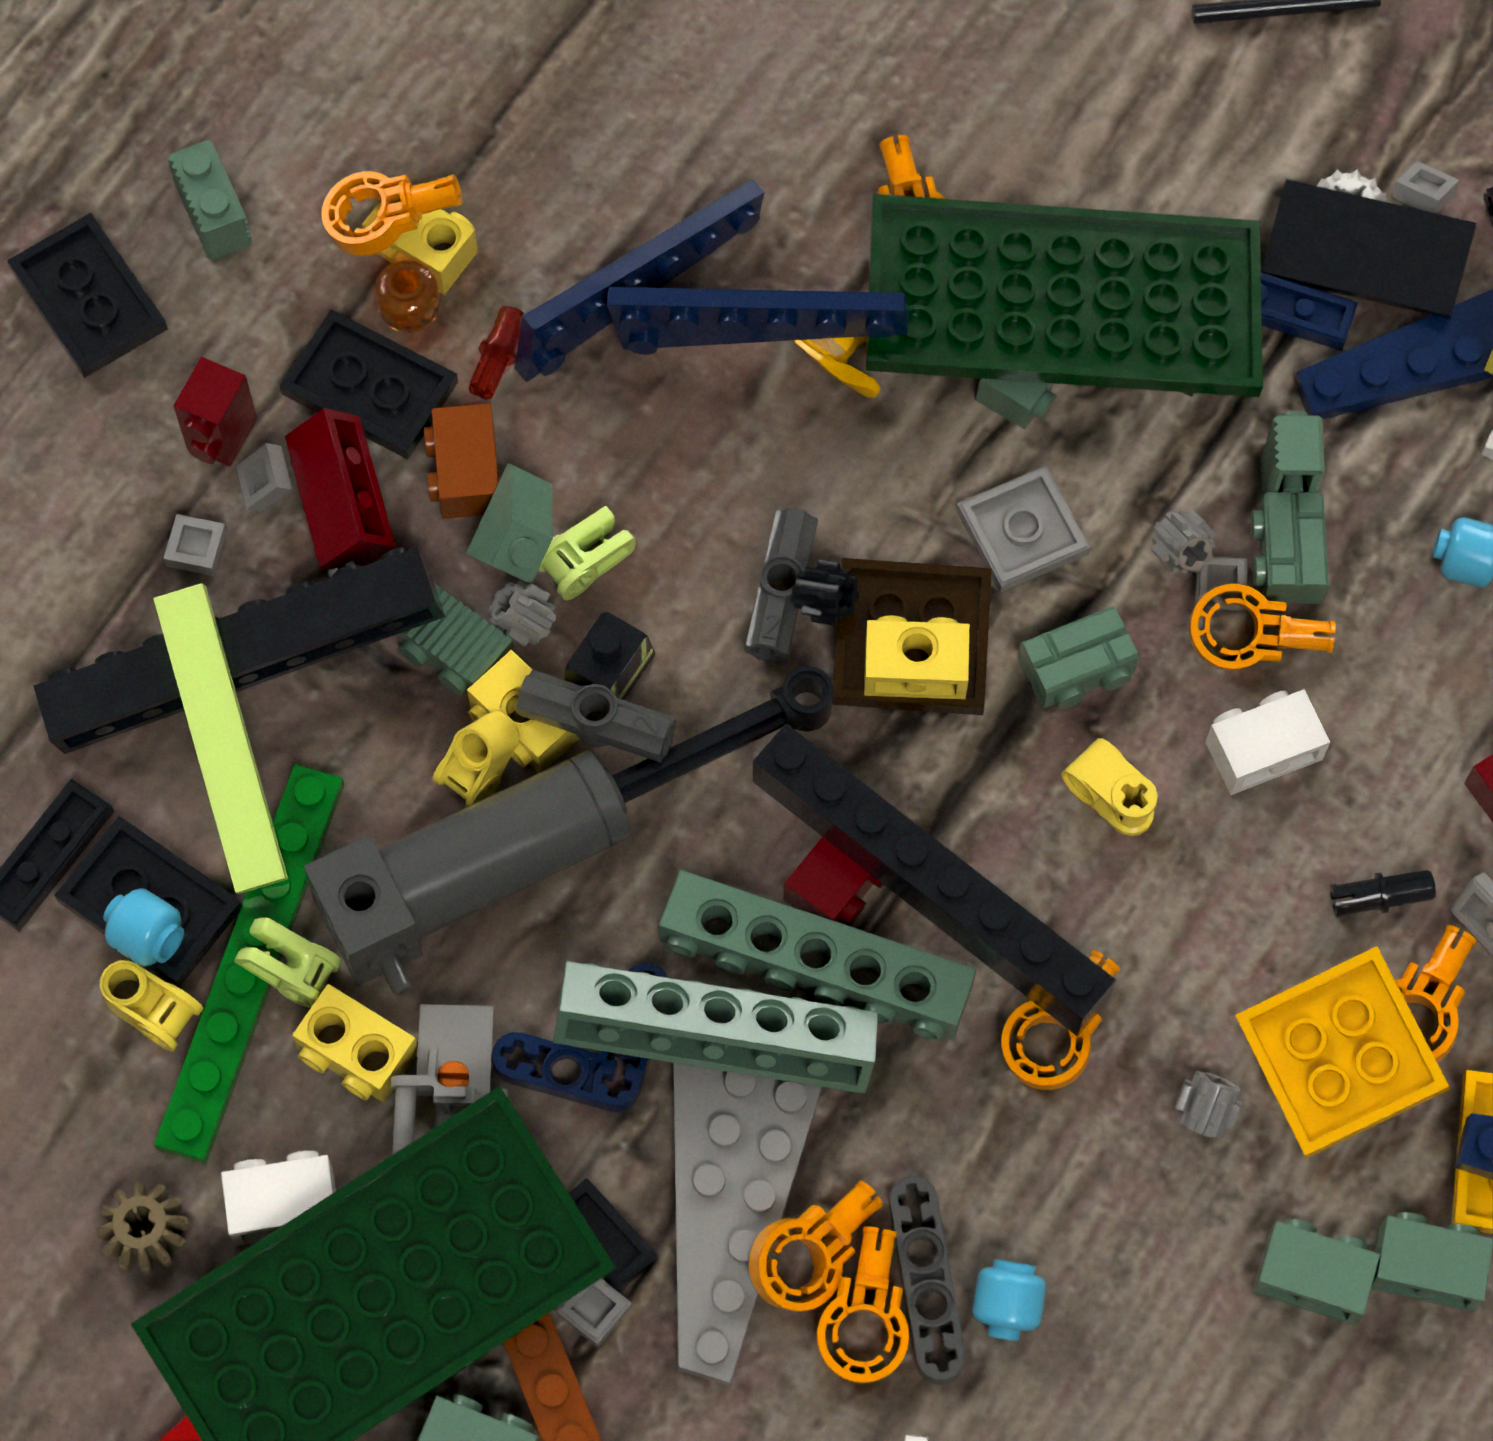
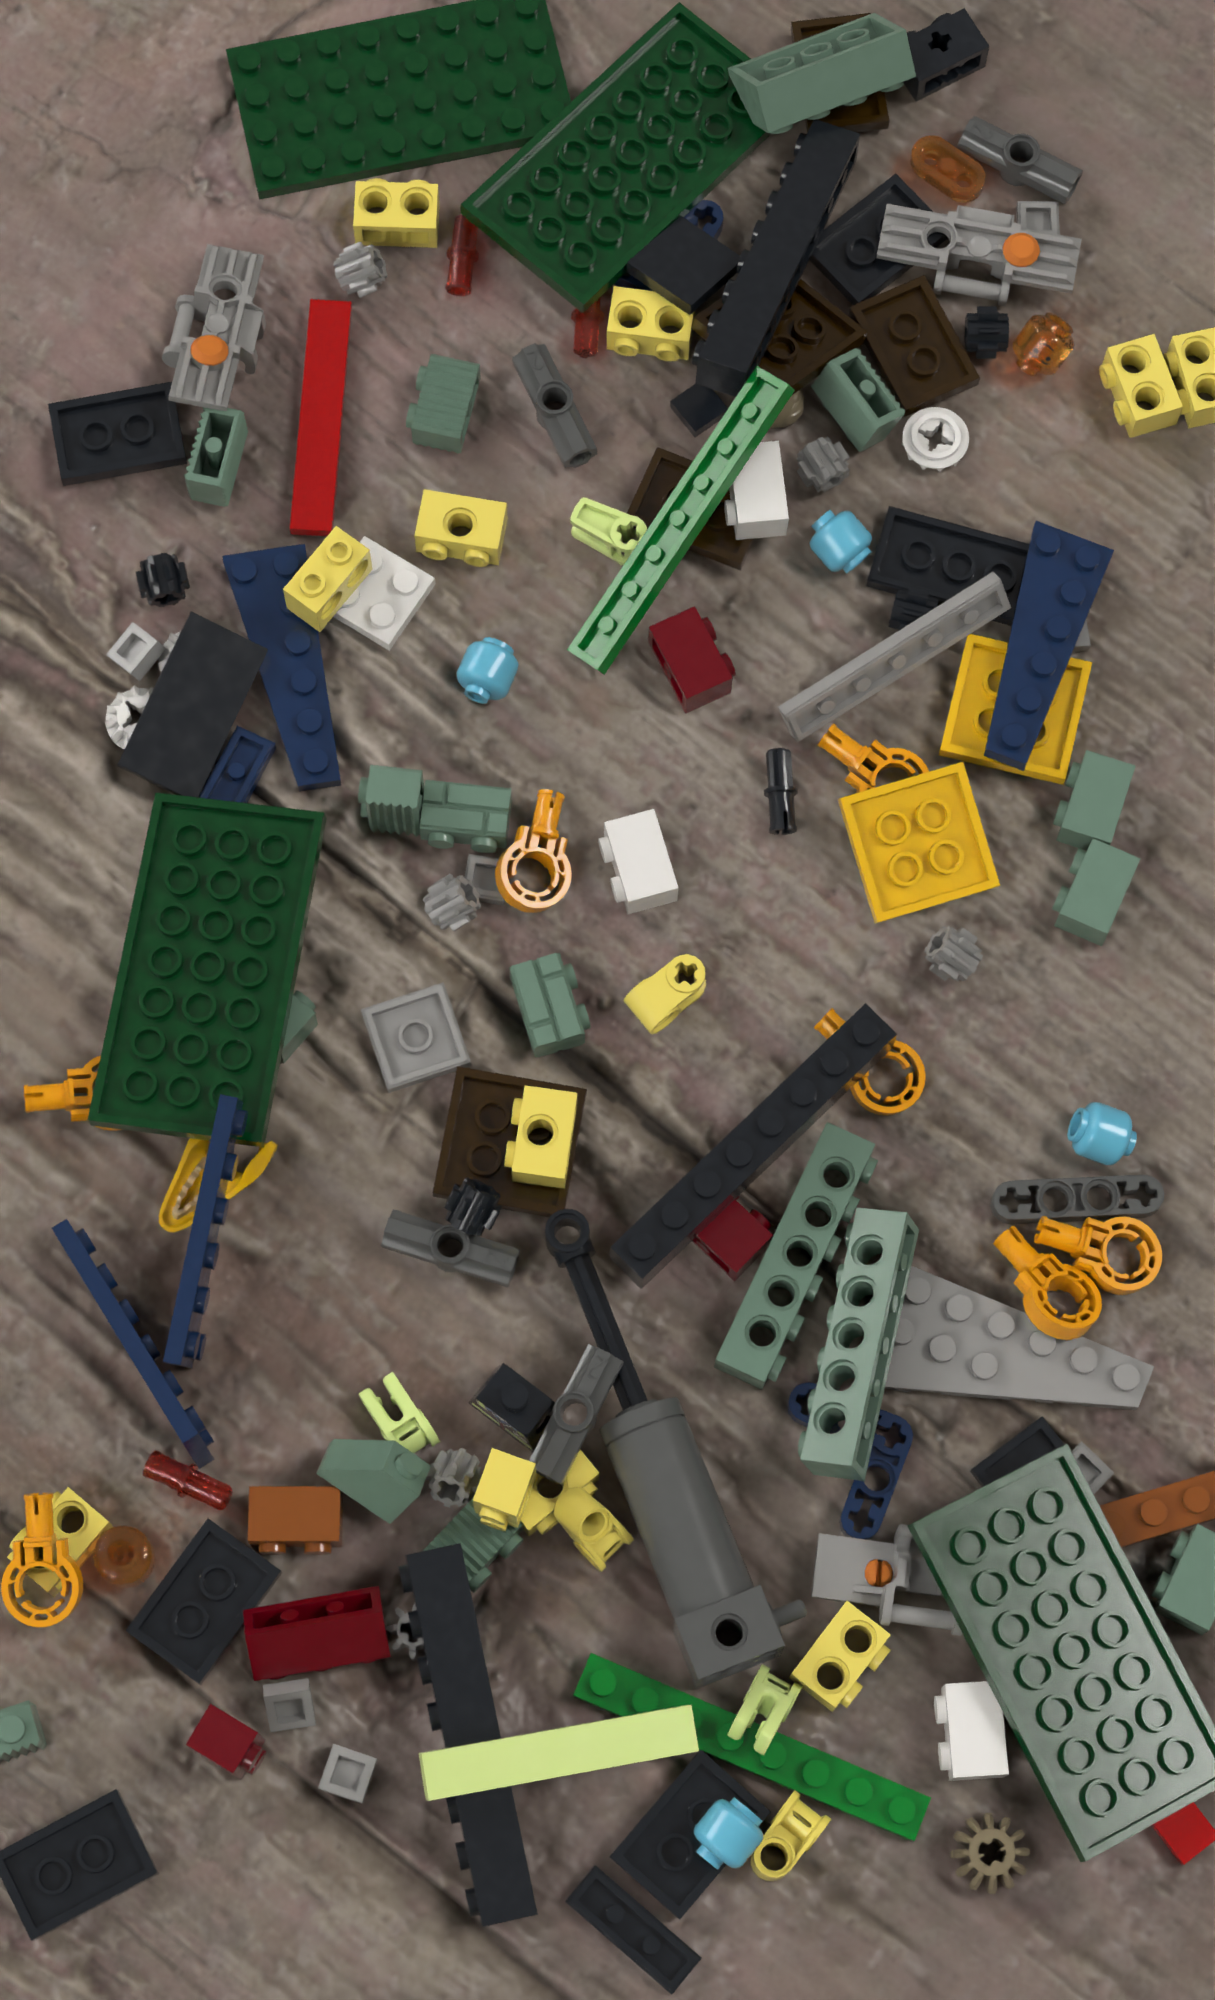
camera: 85 degrees left, 5 degrees up
none -> light yellow brick [473,1448,537,1531]

